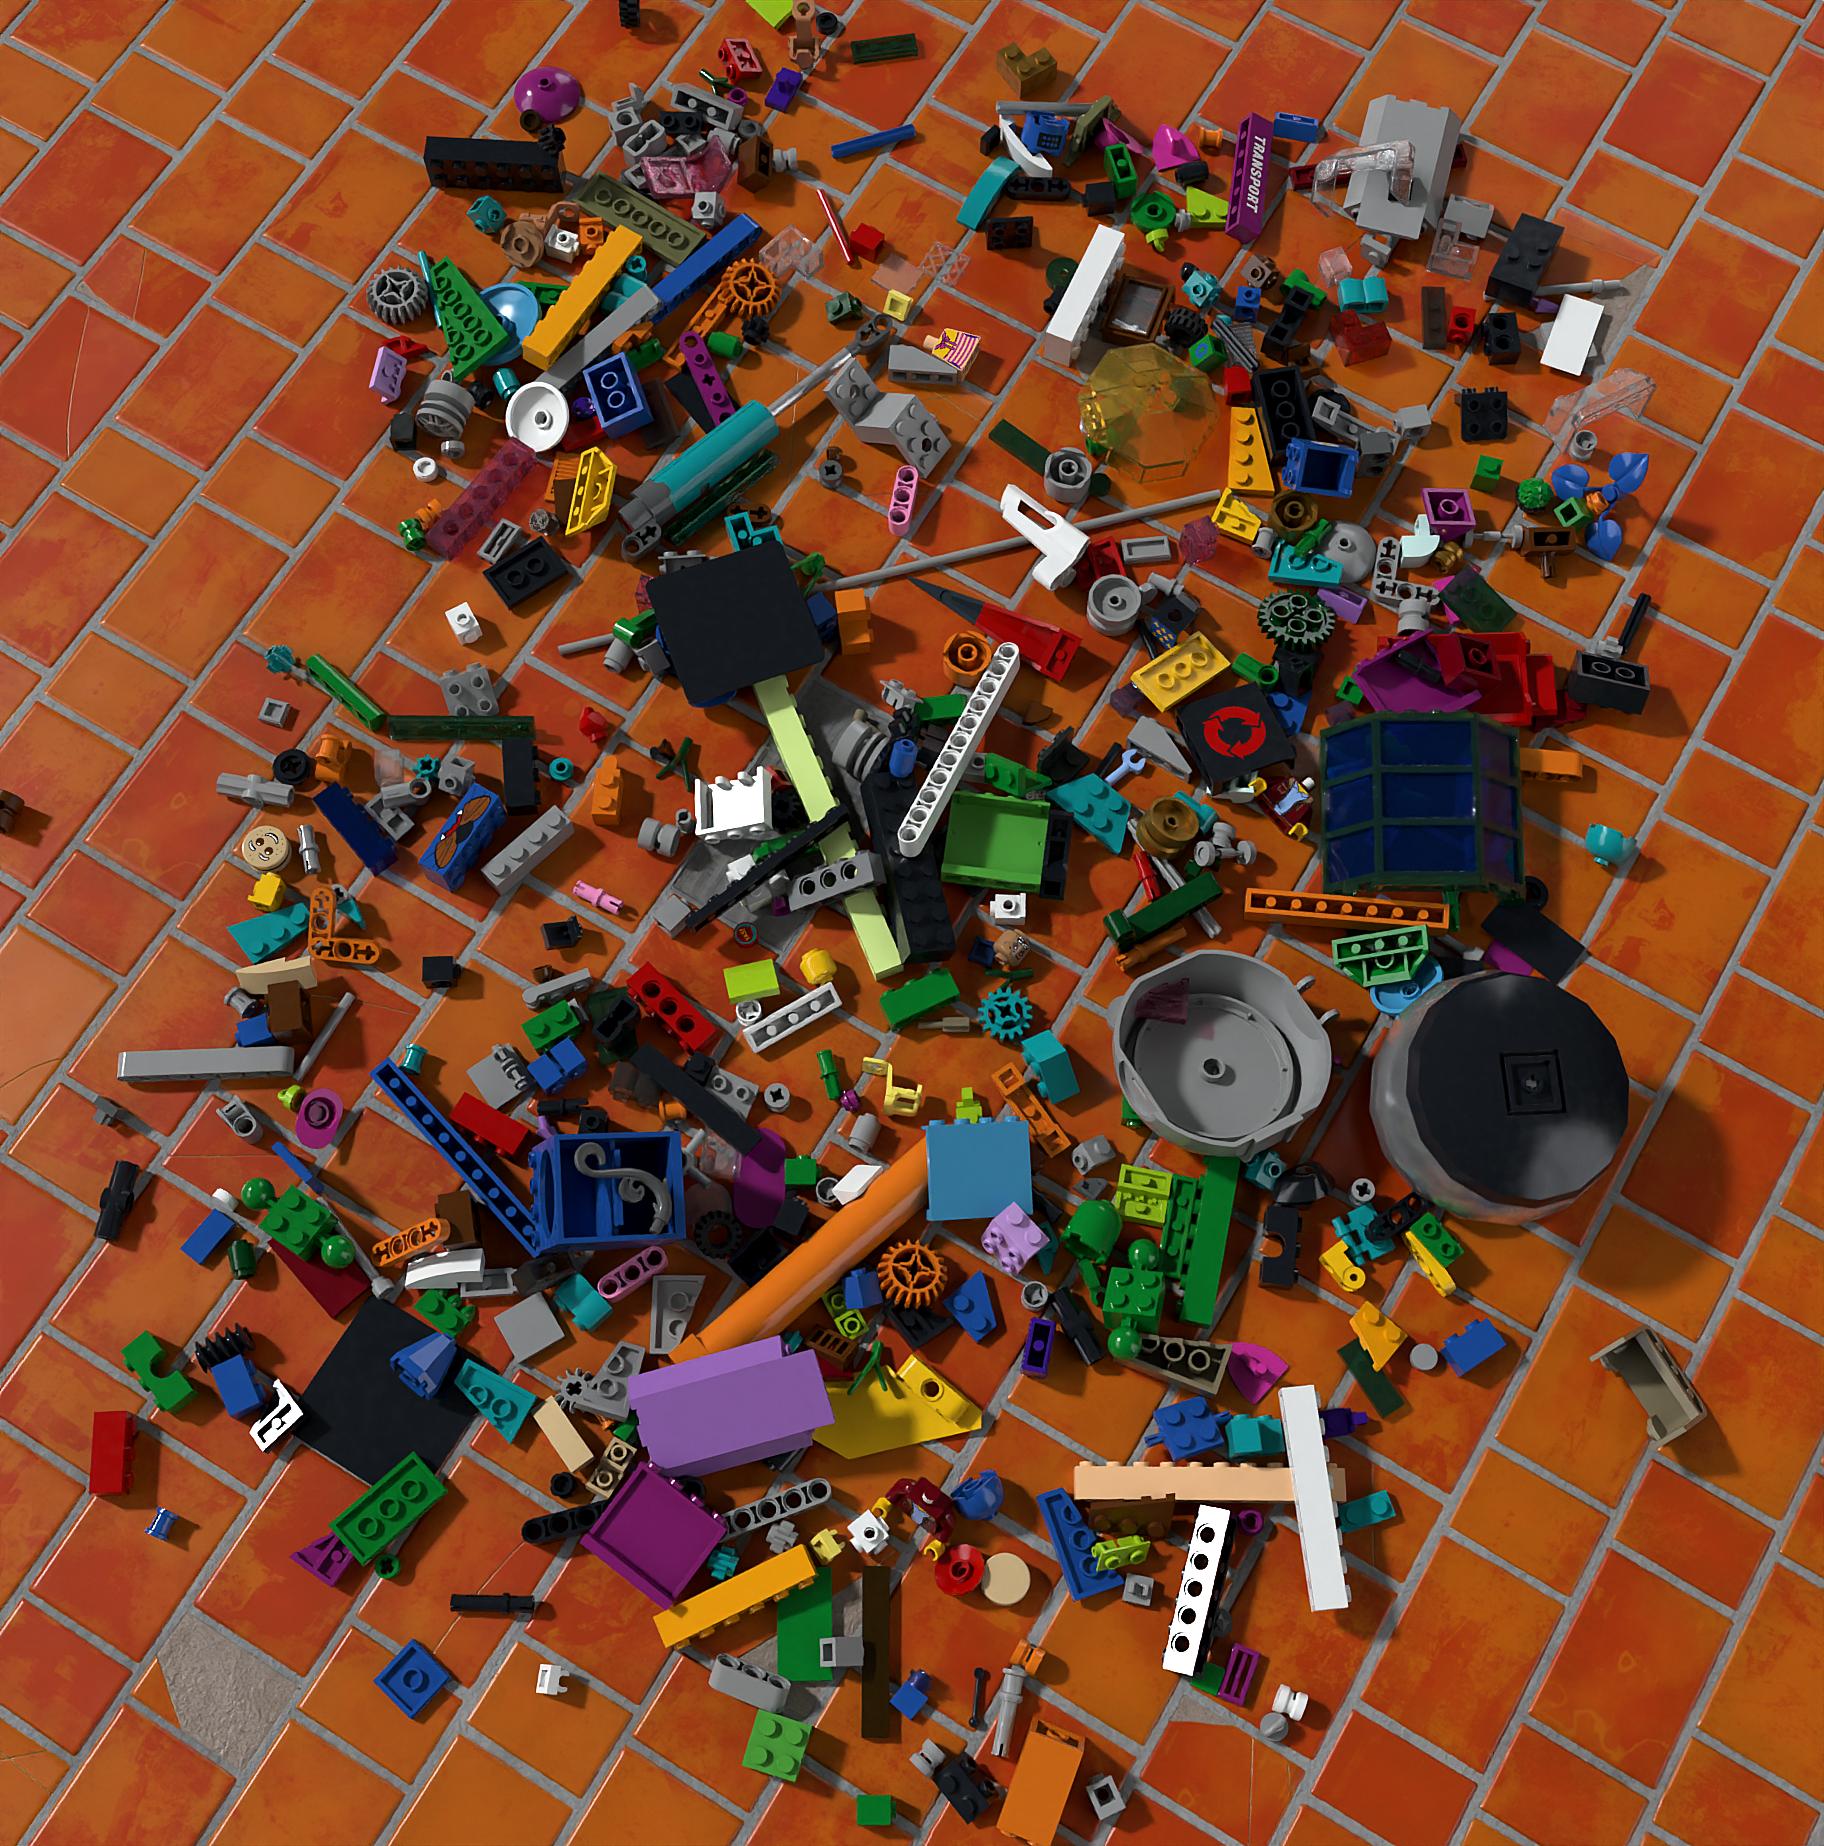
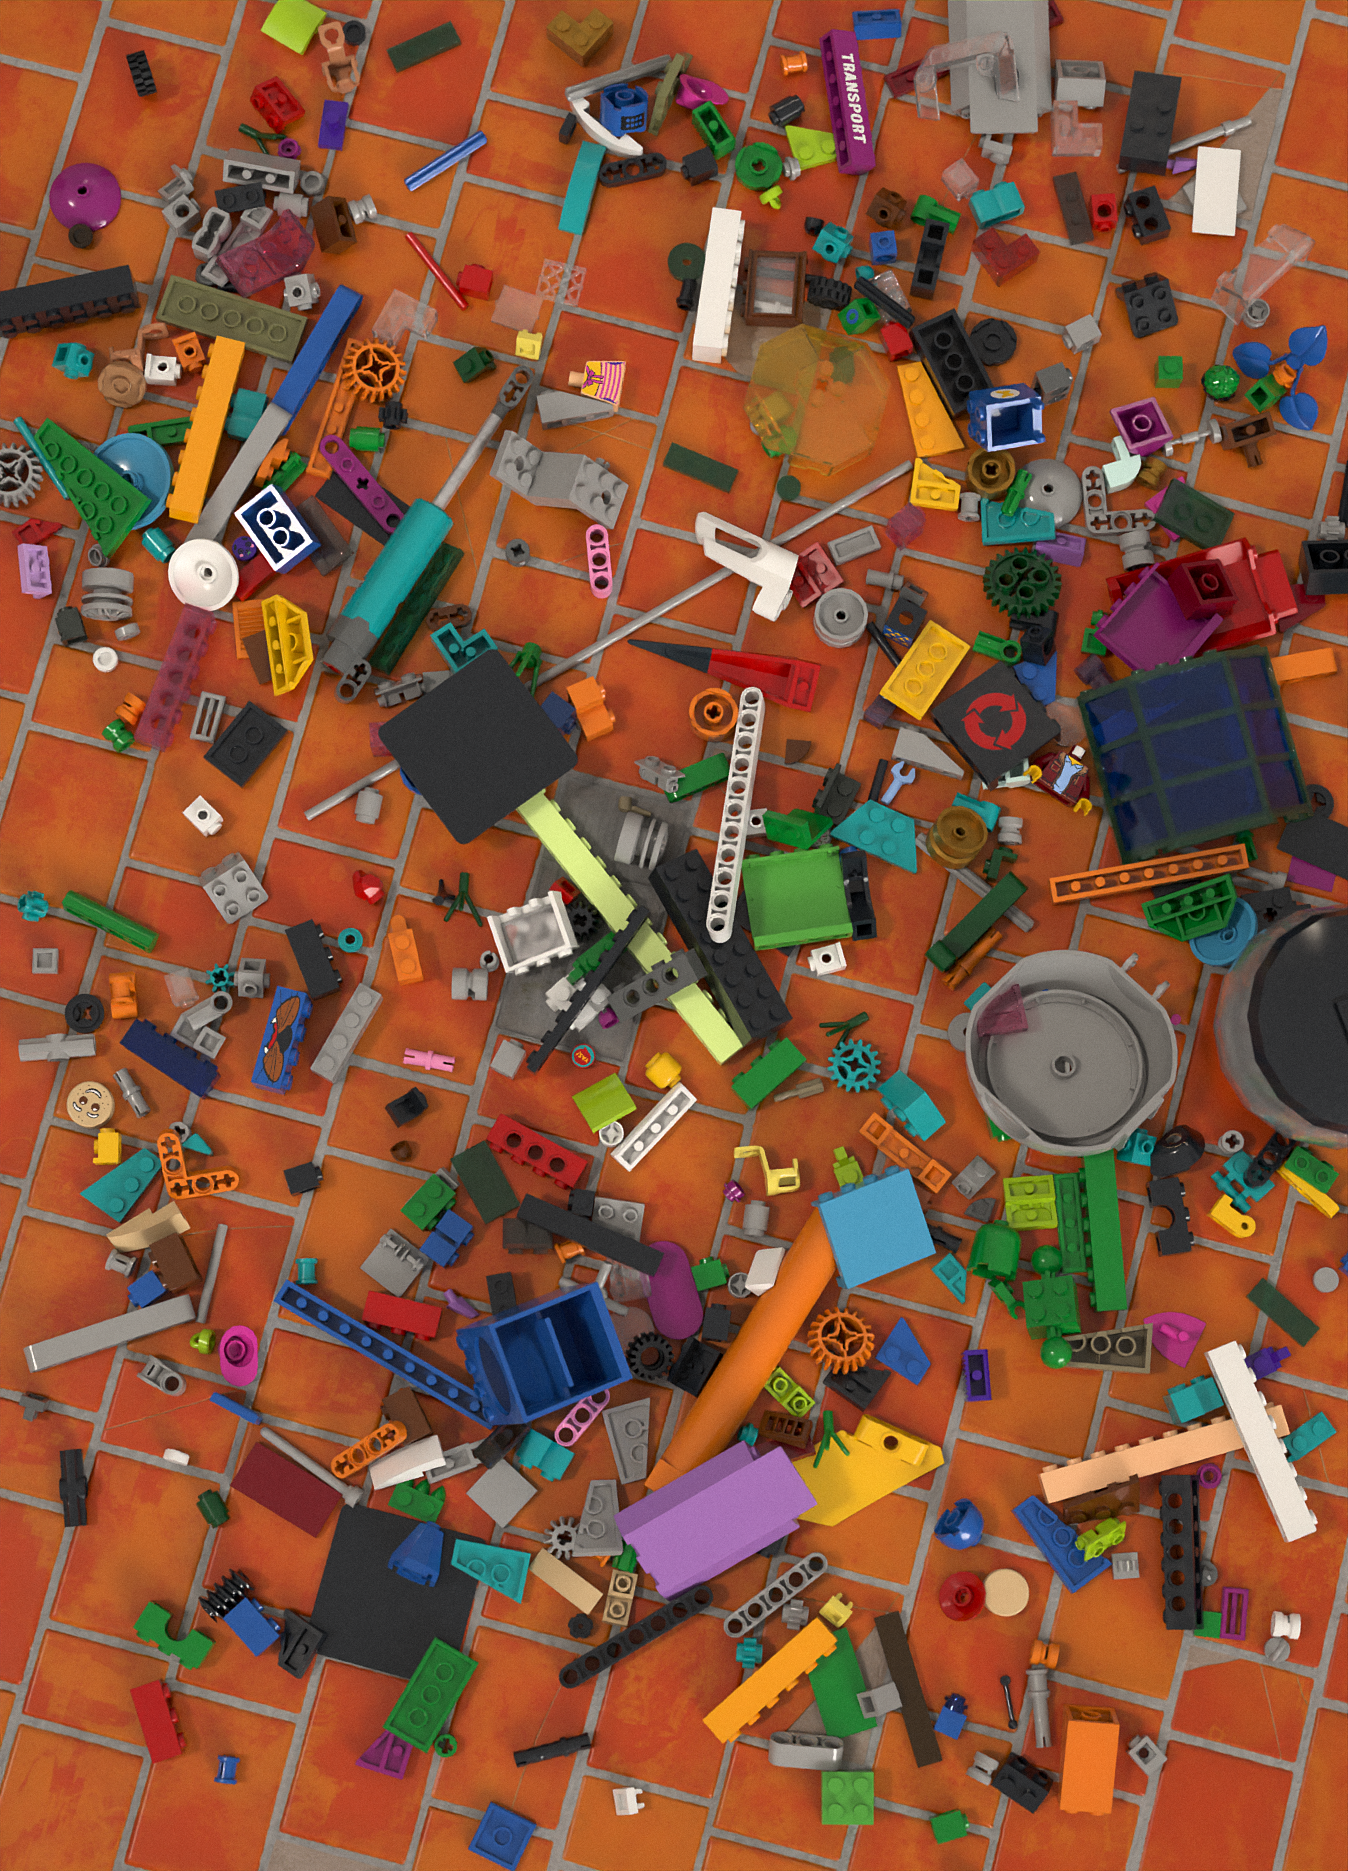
camera: 20 degrees left, 10 degrees up
blue tile [180,1208,236,1266] -> none
green brick [241,1177,356,1269] -> none
clear green plate [387,715,537,740] -> none
black wheel [466,380,494,410] -> none
light grey plate [522,968,594,1010] -> none
clear smoke wheel [529,509,560,536] -> none
black axle [537,1097,589,1118] -> none
black gear [538,124,566,155] -> none
dark grey plant [574,1142,672,1236] -> none
magenta panel [579,1460,729,1611] -> none
black brick [592,994,642,1052] -> none
green piece [612,608,659,648] -> none
teal bush [626,255,649,283] -> none
light grey brick [631,636,670,677] -> none
light grey wheel [764,1083,791,1113] -> none
green axle [816,1049,843,1101] -> none
reddish brown hinge [826,446,844,464] -> none
blue brick [841,1268,883,1309] -> none
white brick [847,1509,890,1555] -> none
dark red torso [872,1476,957,1561] -> none
black hips [888,707,949,772] -> none
blue brick [889,739,918,778] -> none
dark blue tile [968,936,996,968] -> none
lavender bracket [980,1202,1050,1276] -> none
black bracket [985,216,1033,250] -> none
medium nougat head [993,929,1030,966] -> none
light grey wheel [1021,1281,1048,1312] -> none
light grey brick [1044,447,1092,503] -> none
black piece [1047,1286,1107,1367] -> none
red pin [1132,851,1163,902] -> none
light grey tile [1138,582,1158,605] -> none
blue plate [1144,1395,1232,1462] -> none
dark pink shield [1152,124,1200,172] -> none
light grey wheel [1194,841,1257,866] -> none
reddish brown bracket [1287,342,1320,380] -> none
light grey slope [1311,396,1401,457] -> none
light orange wing [1349,1301,1408,1372] -> none
black axle [1394,649,1442,685] -> none

